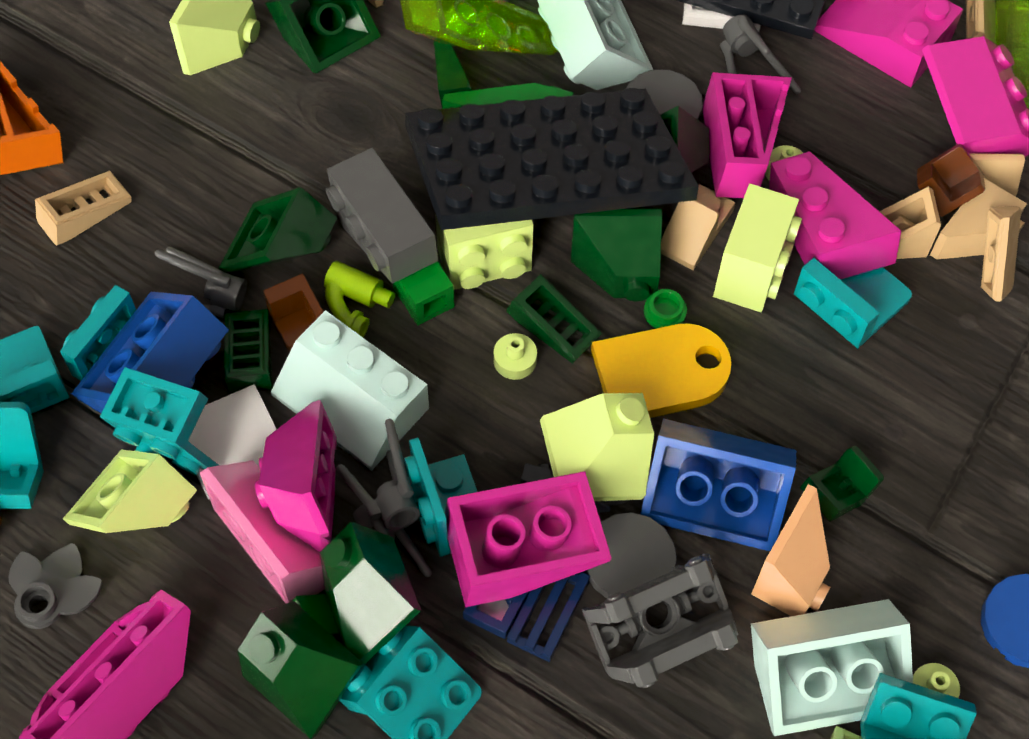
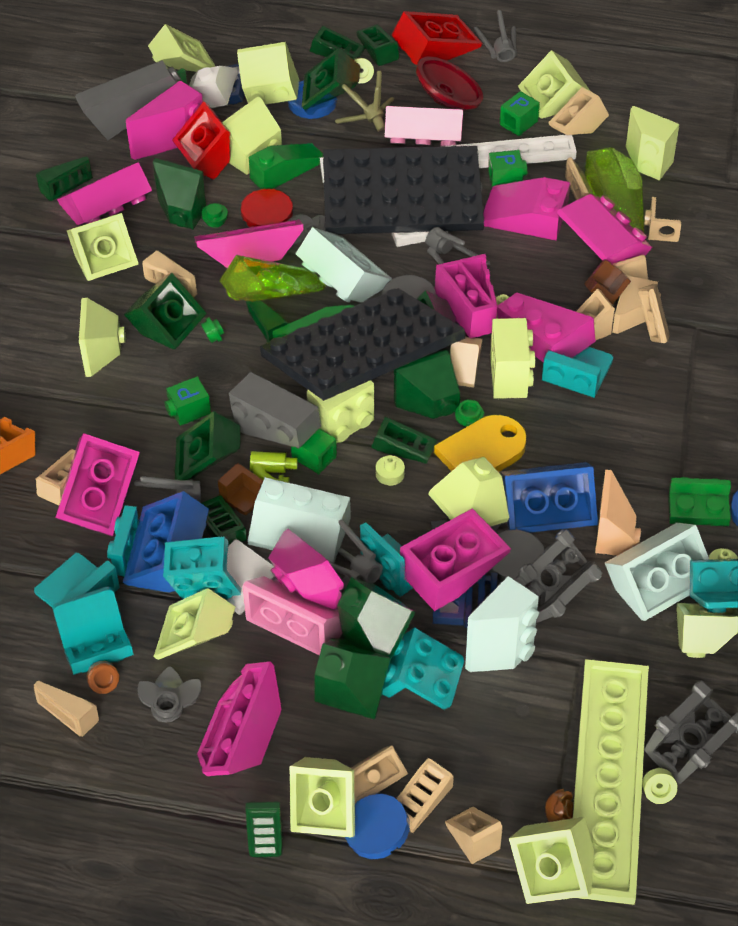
camera: 20 degrees left, 10 degrees down
dark green bracket [800,446,884,522] -> none
none -> dark pink slope [55,433,140,536]
none -> green brick [164,376,211,426]
none -> green plate [201,317,224,344]
none -> light aqua slope [465,576,539,672]
none -> green bracket [668,477,731,526]

